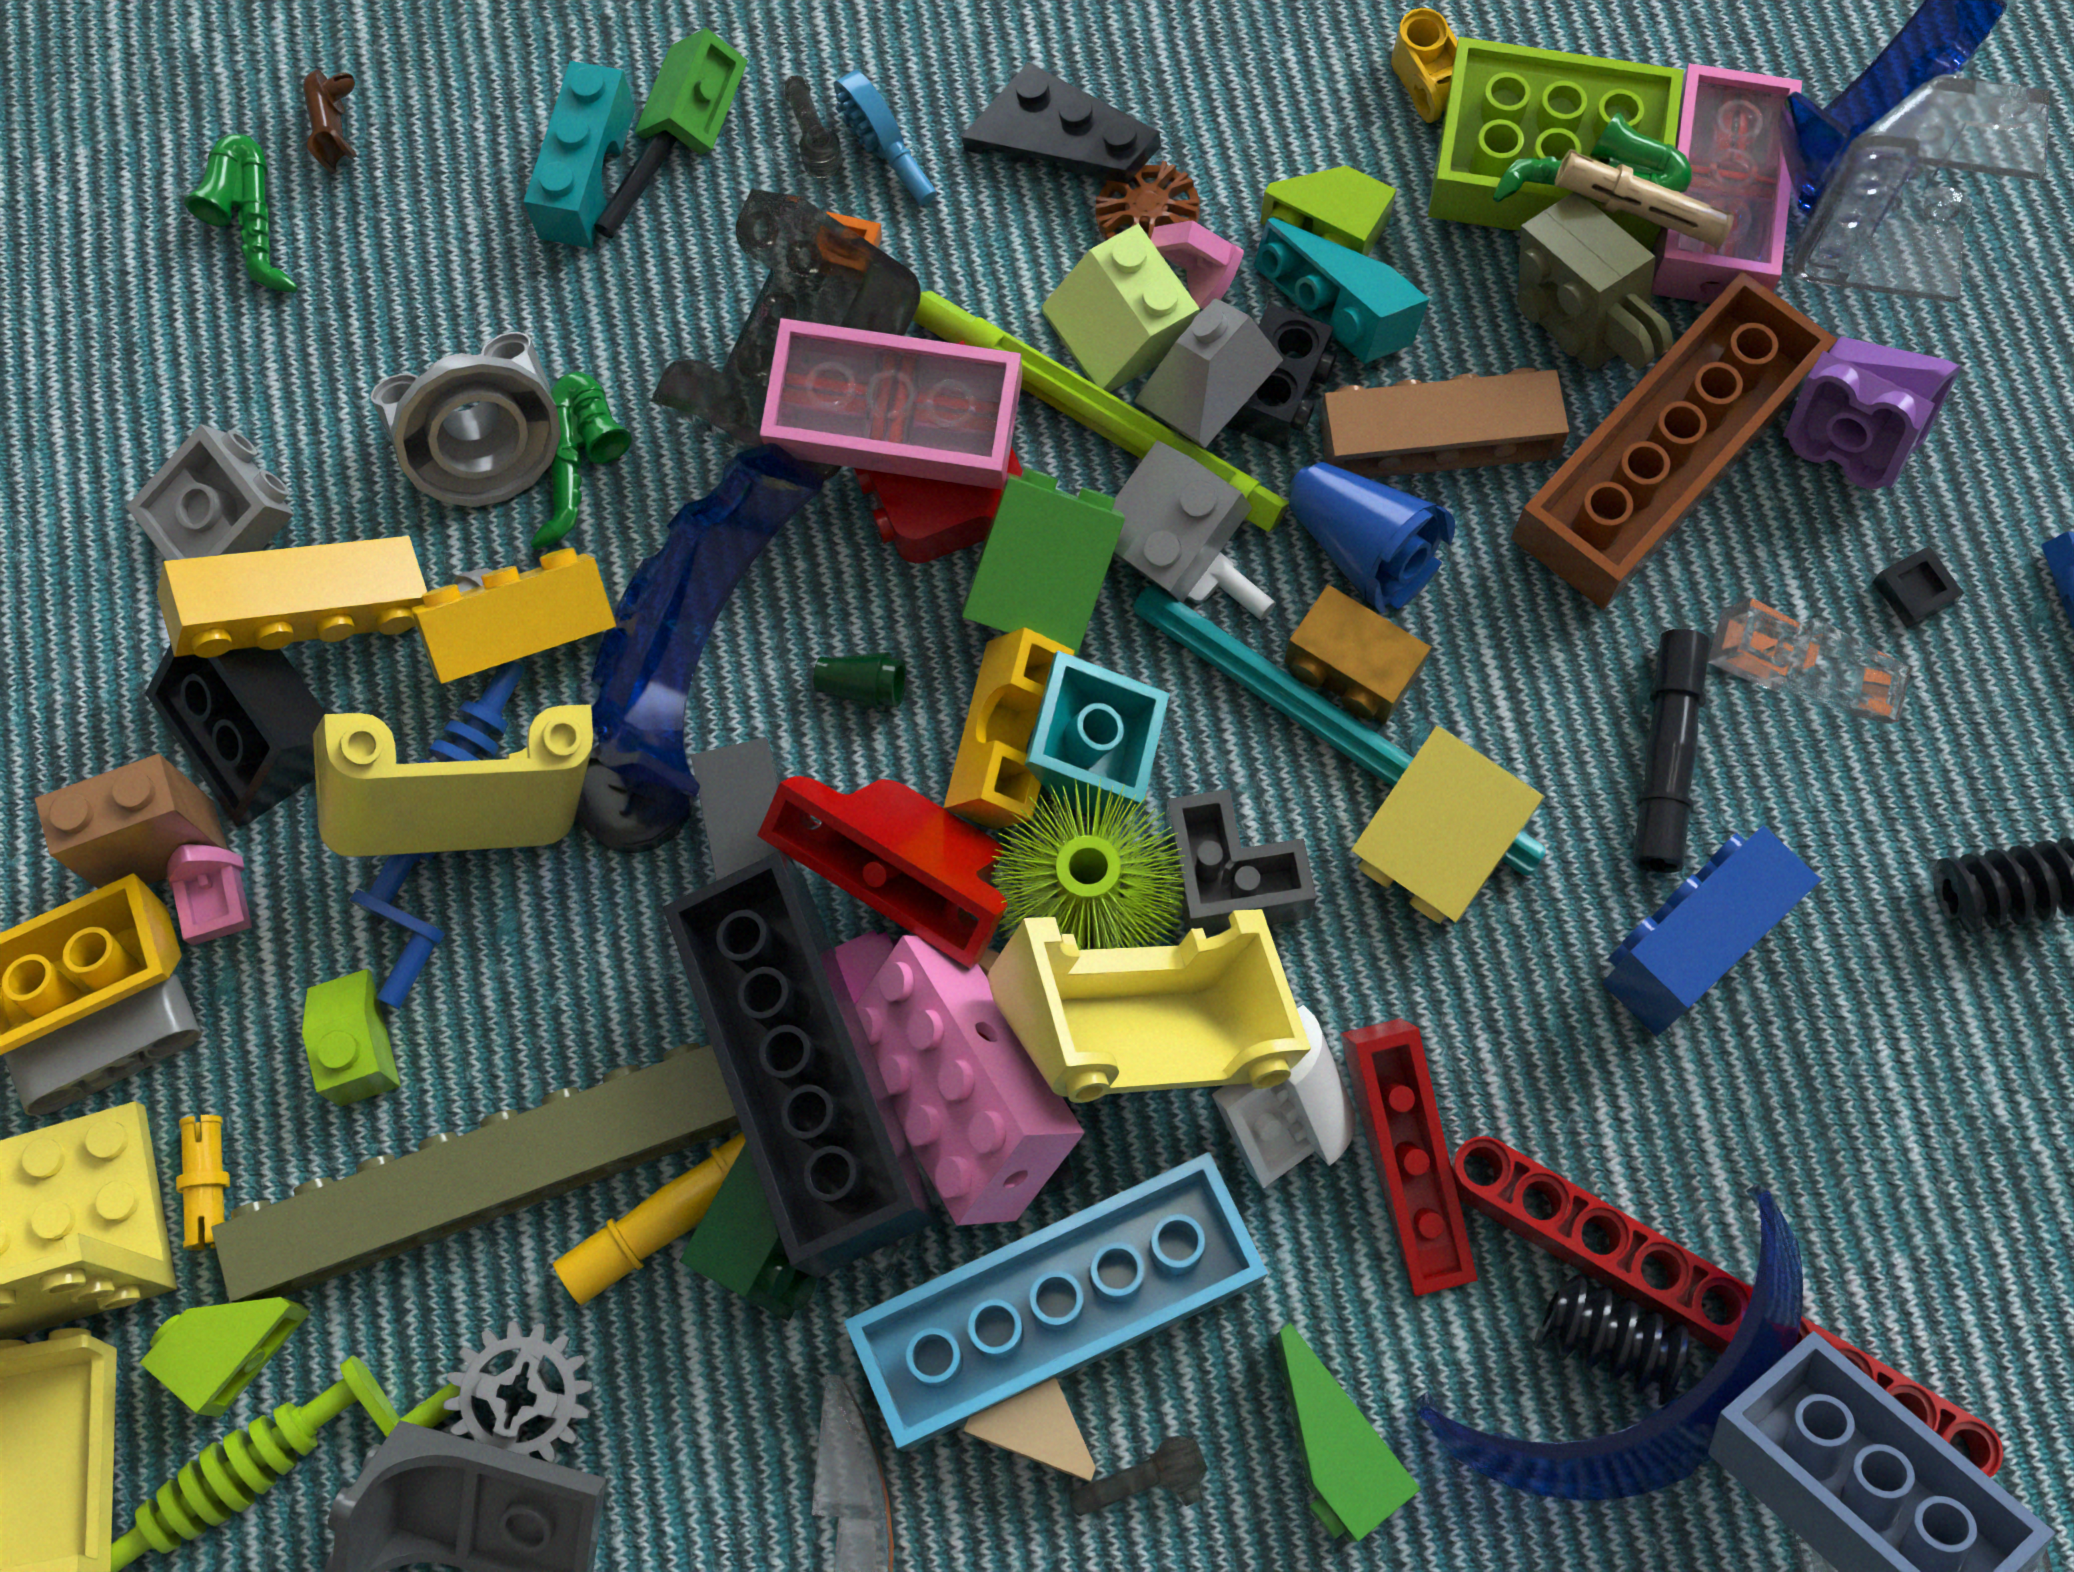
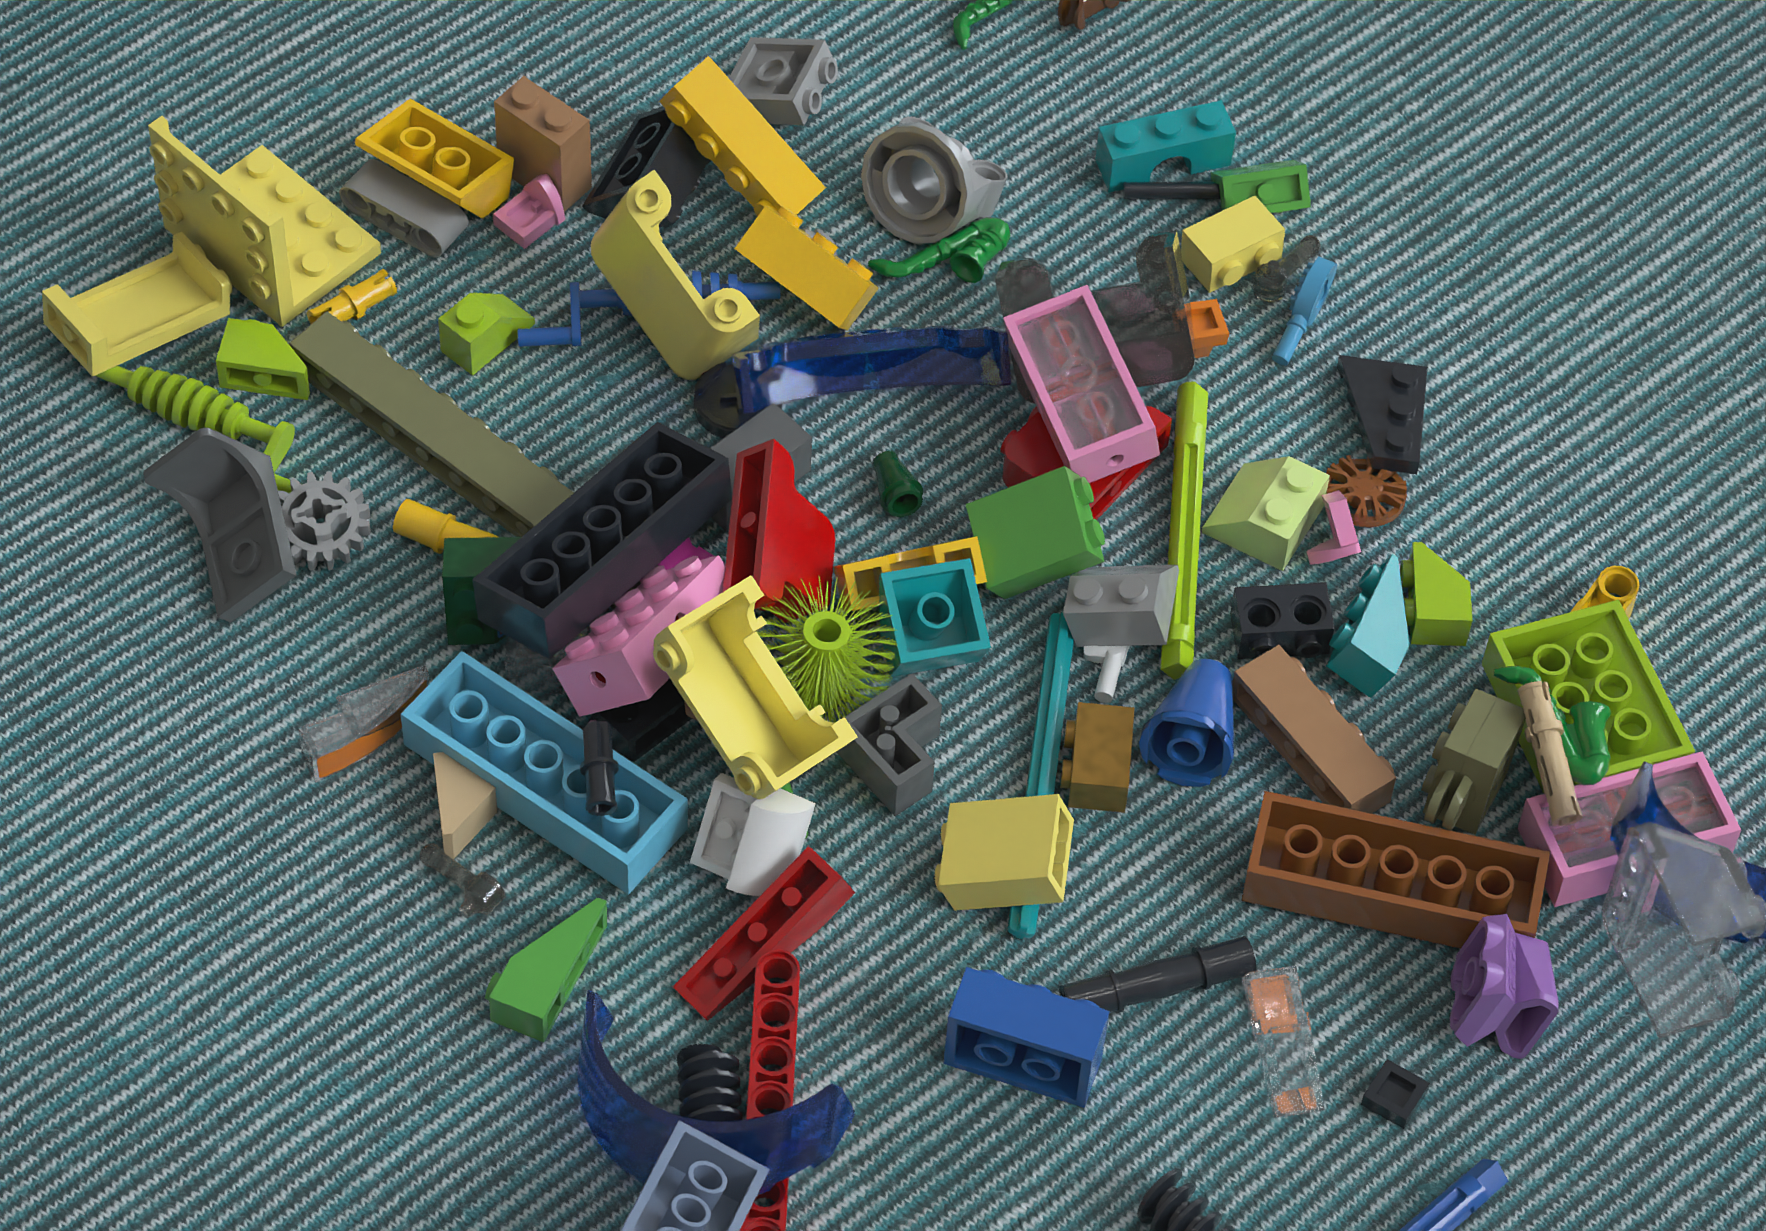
camera: 55 degrees right, 15 degrees down
light grey slope [1134,298,1283,448] -> none
none -> black axle [580,720,619,816]
none -> light yellow brick [1180,196,1285,293]

